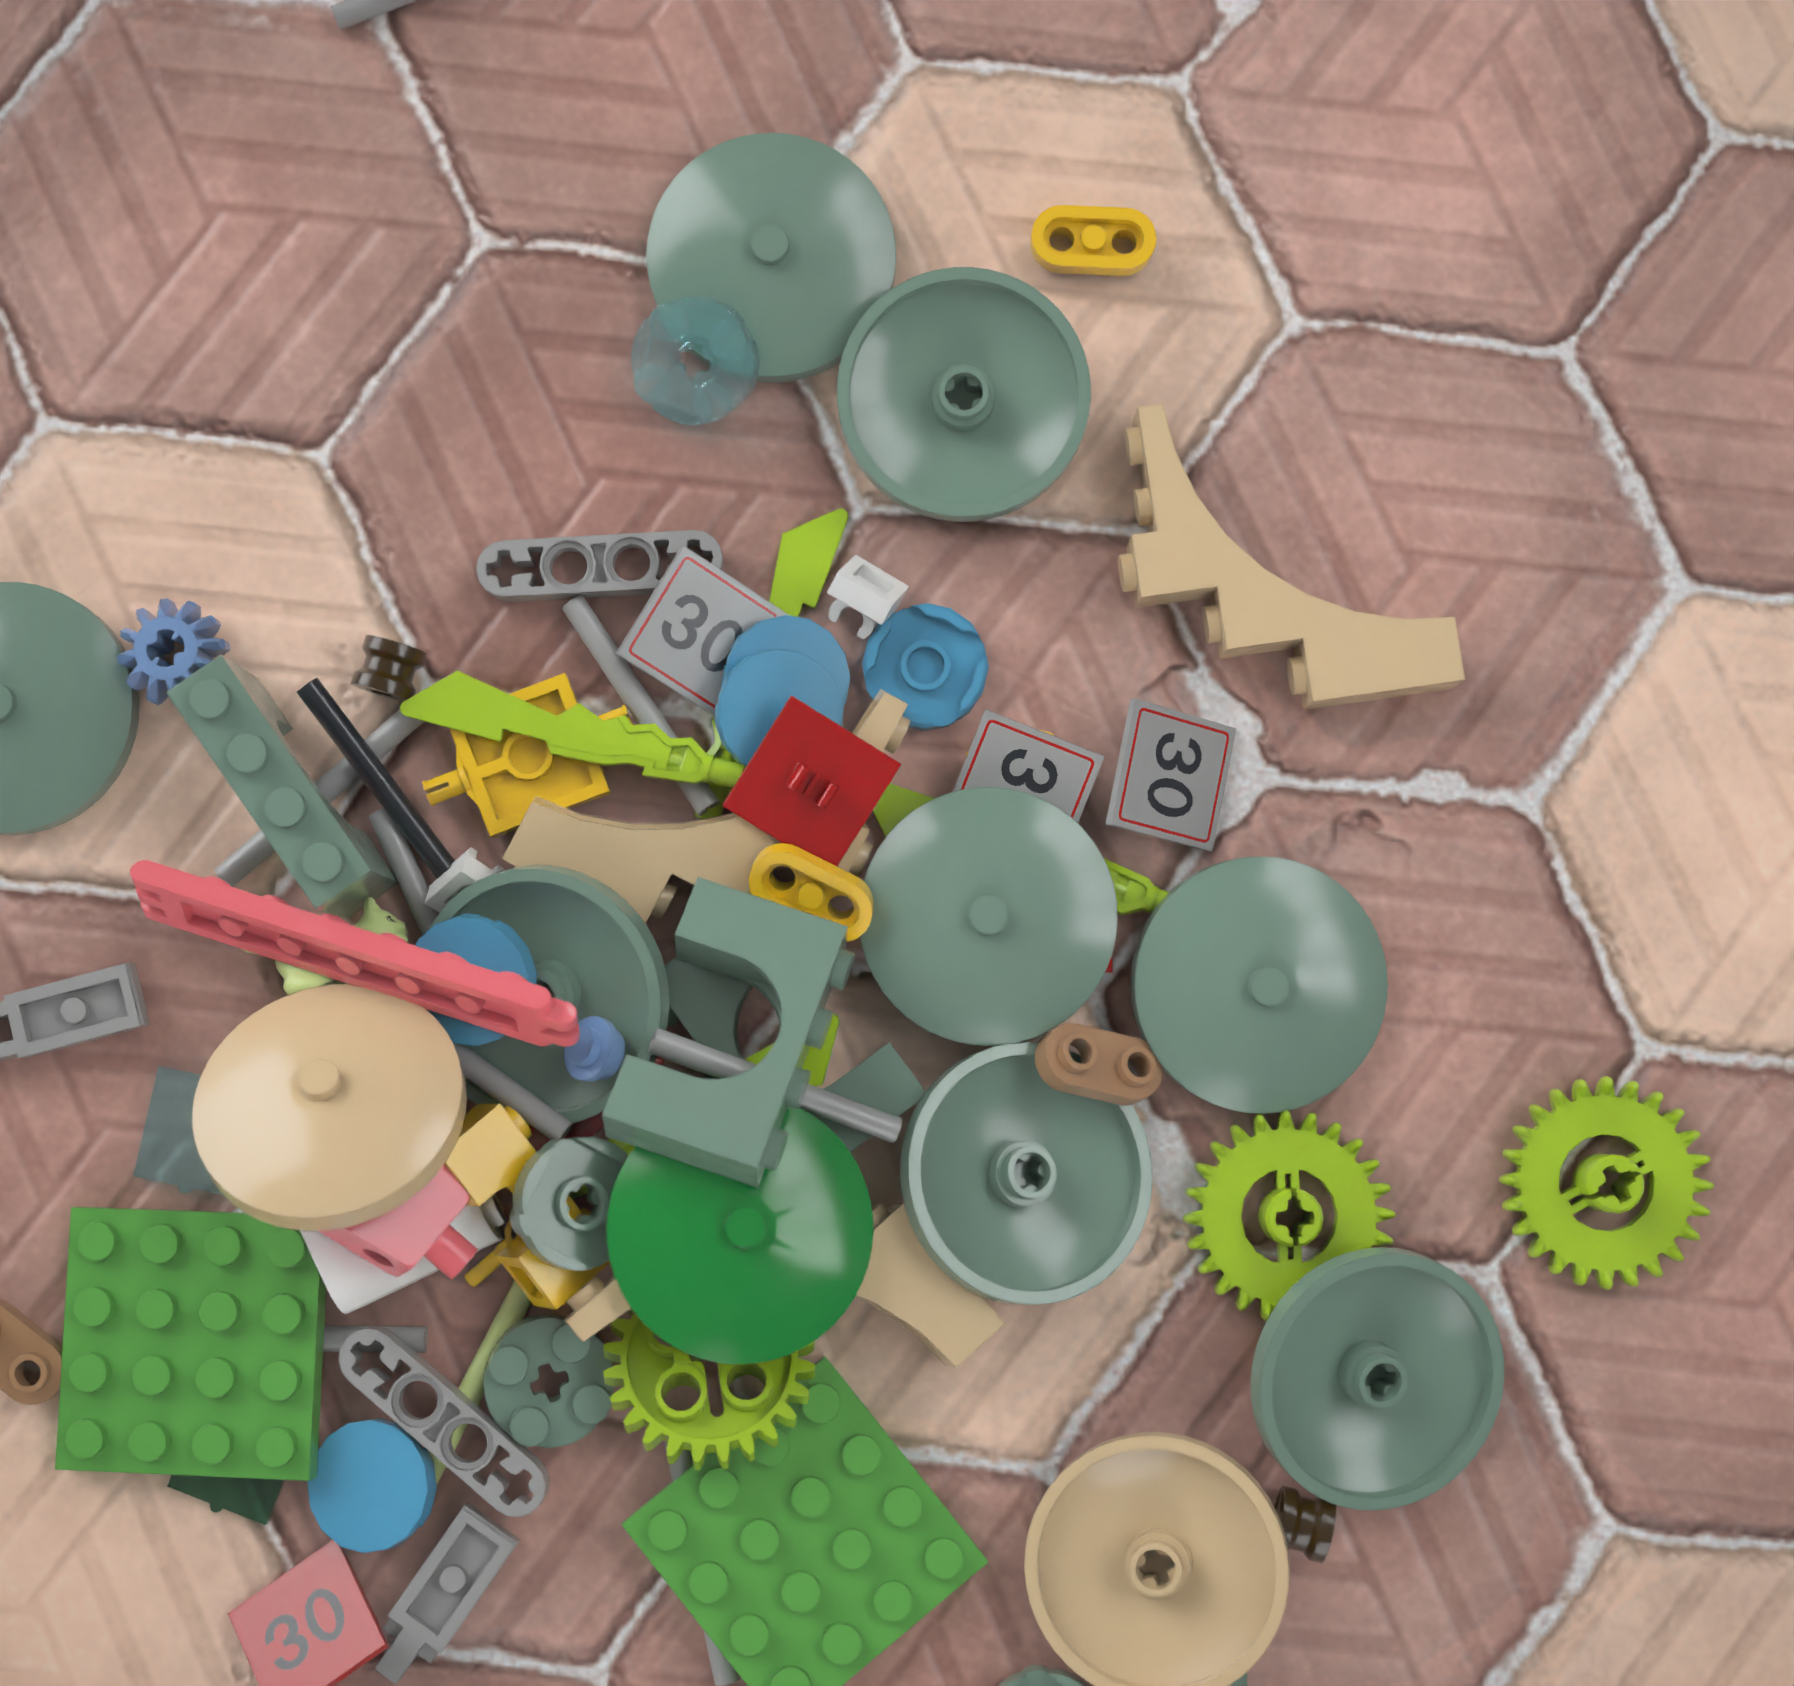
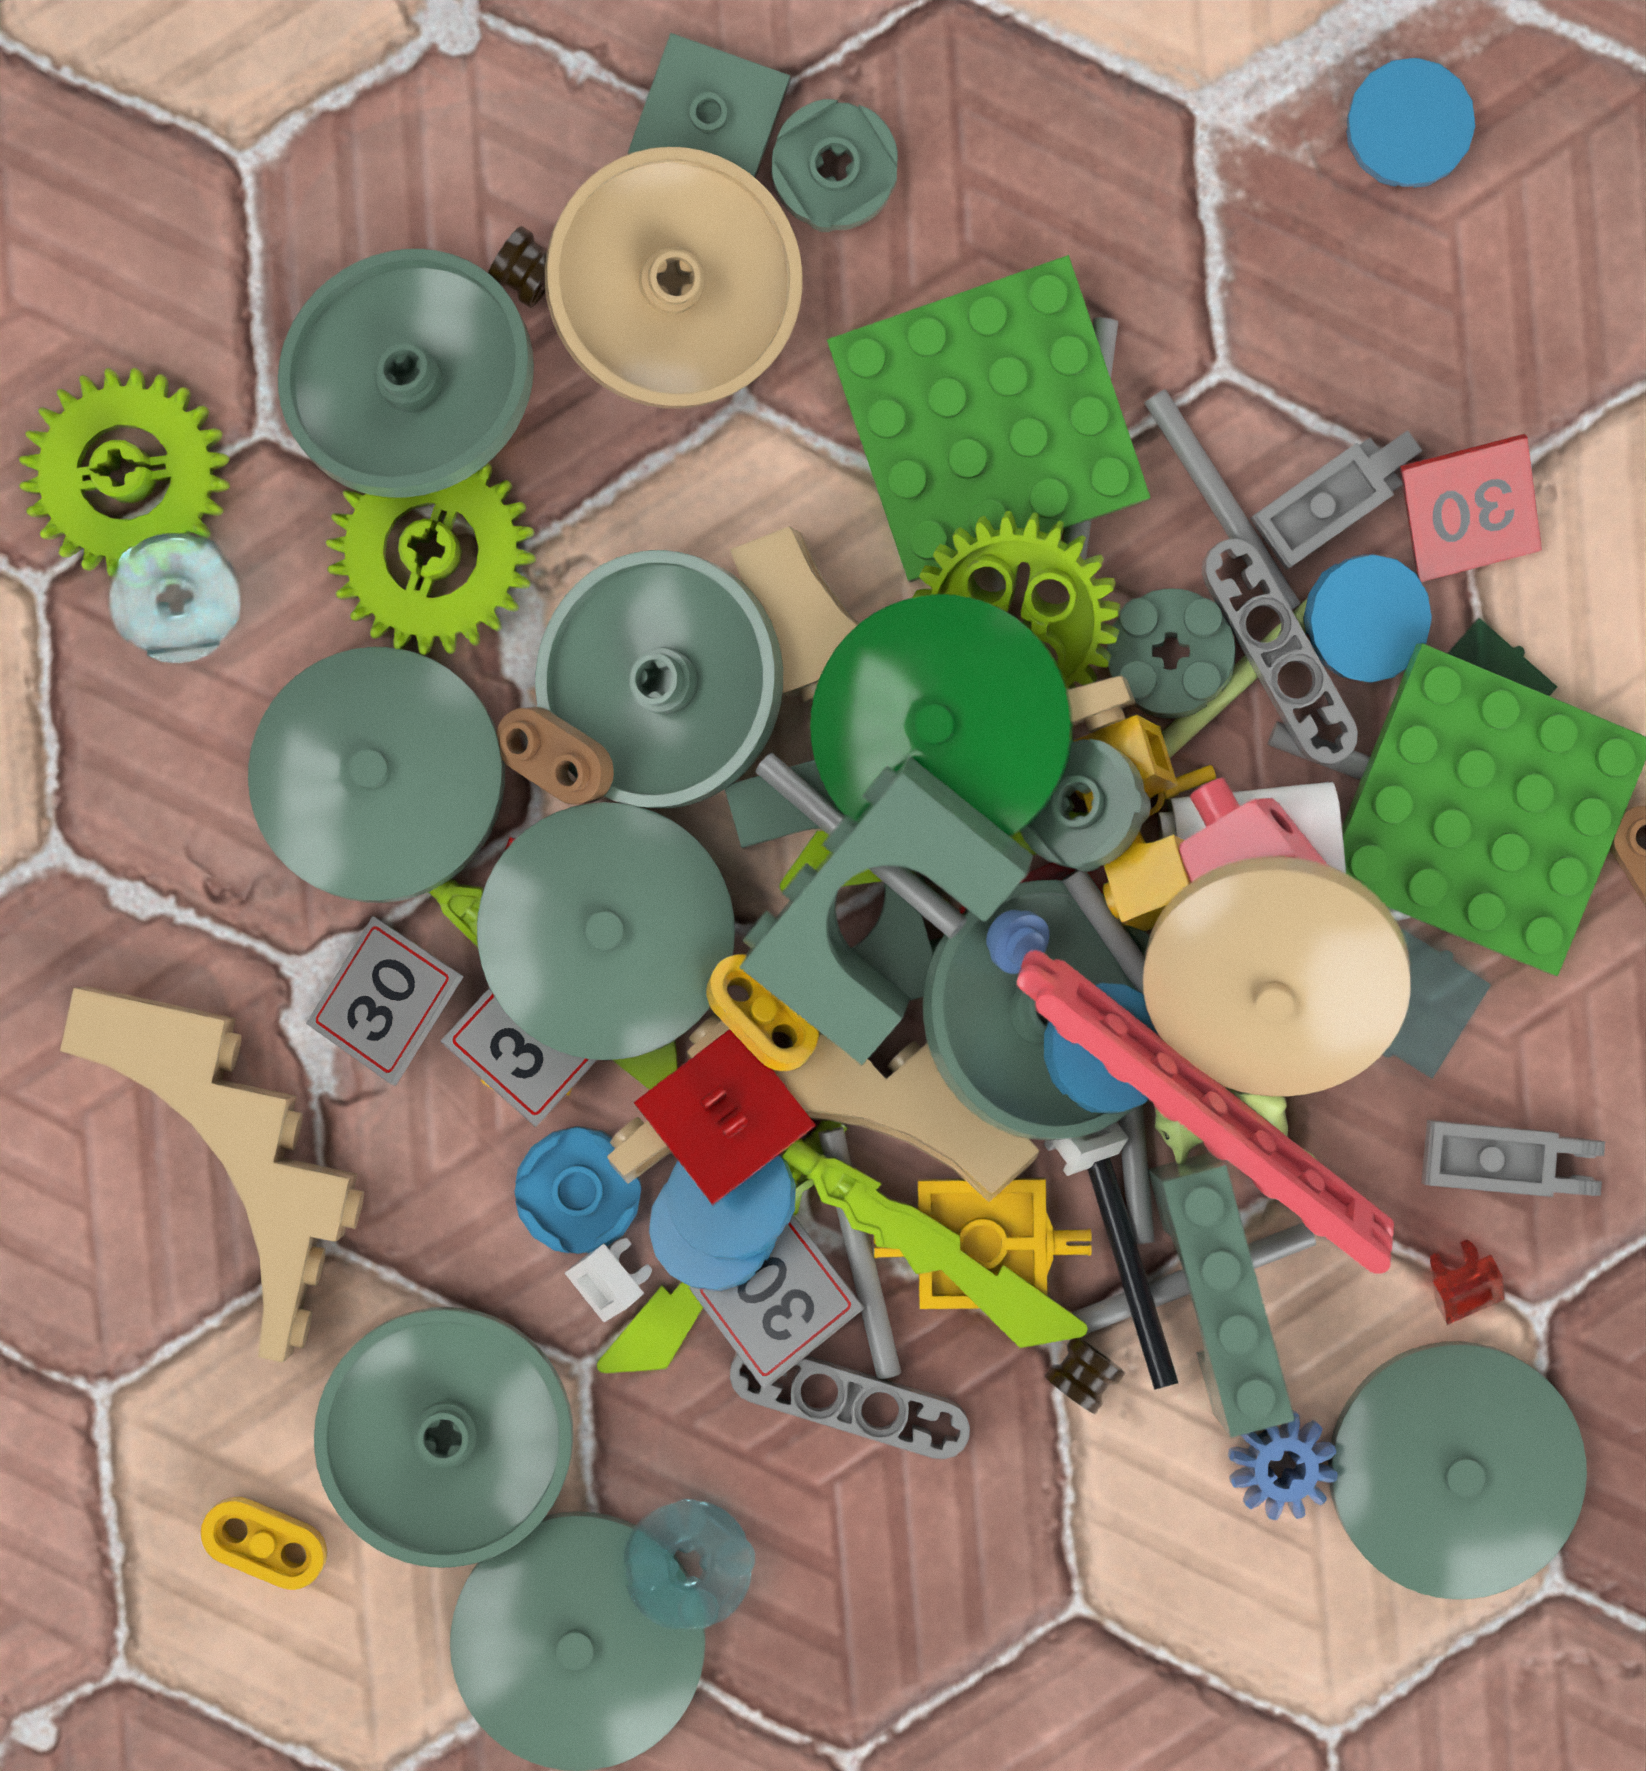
camera: 160 degrees left, 5 degrees up
none -> clear light blue plate [109,533,240,663]
none -> light grey bar [1144,389,1301,616]
none -> clear red tile [1430,1240,1505,1325]

